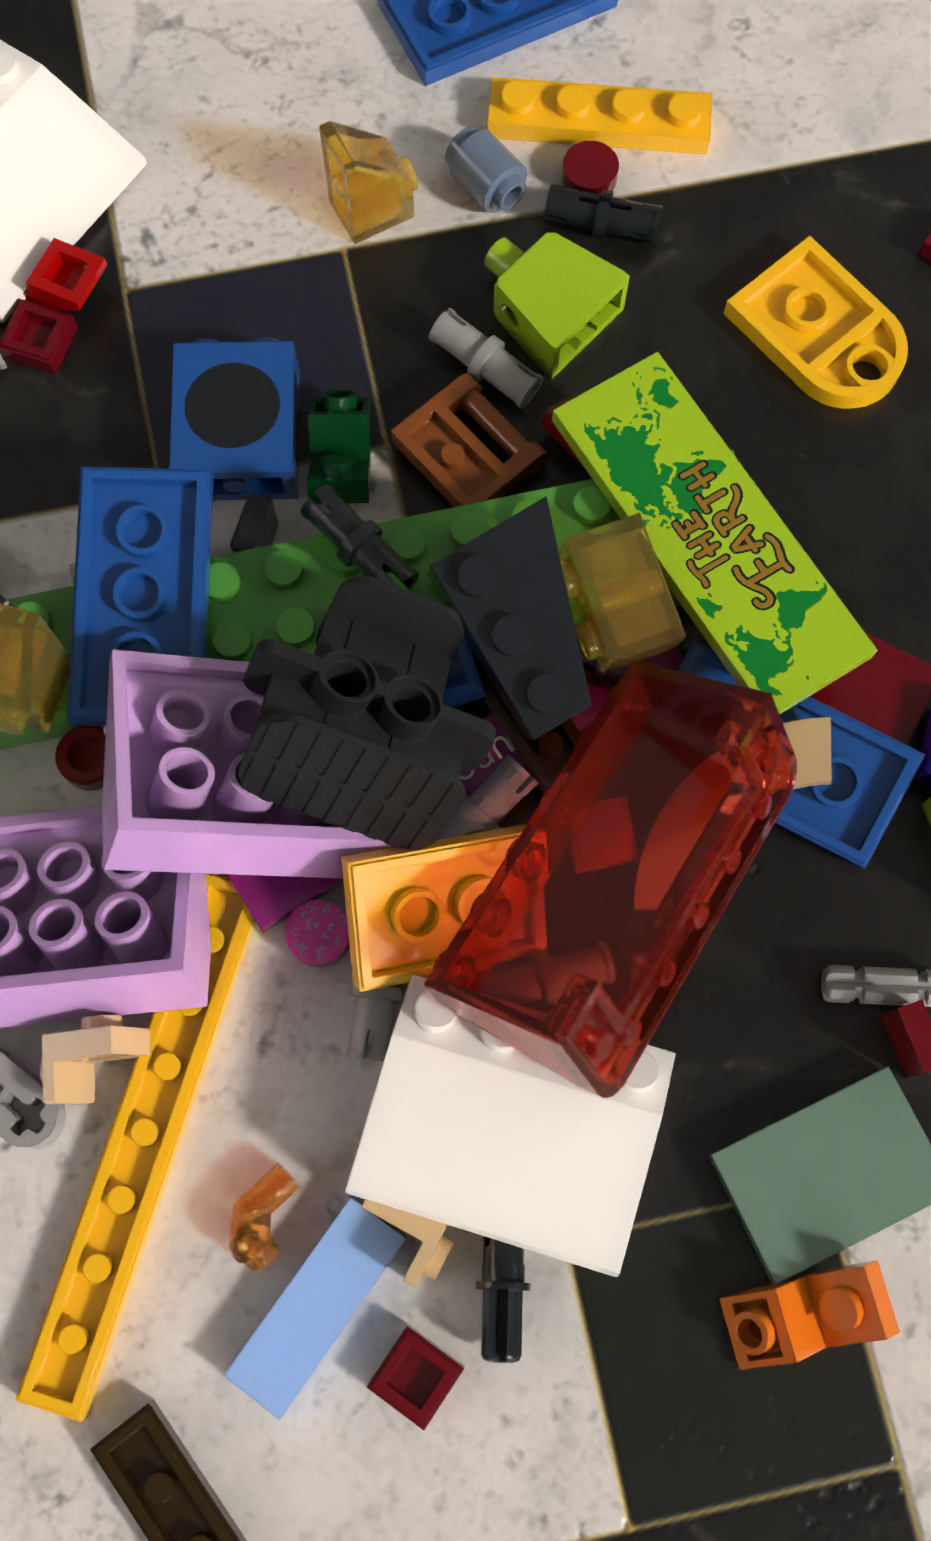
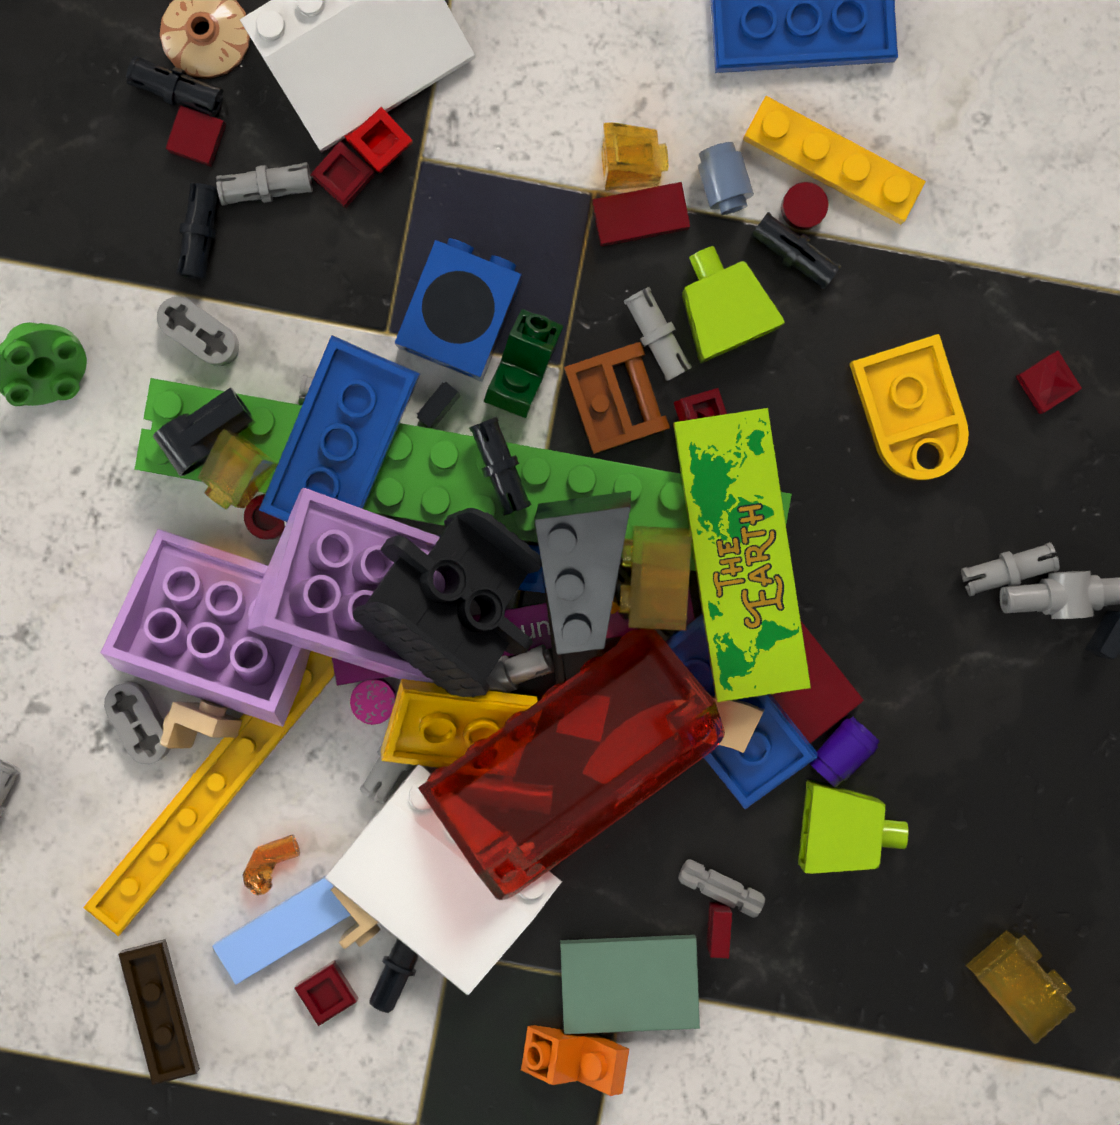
camera: 30 degrees right, 15 degrees up
none -> dark red tile [592,182,690,247]

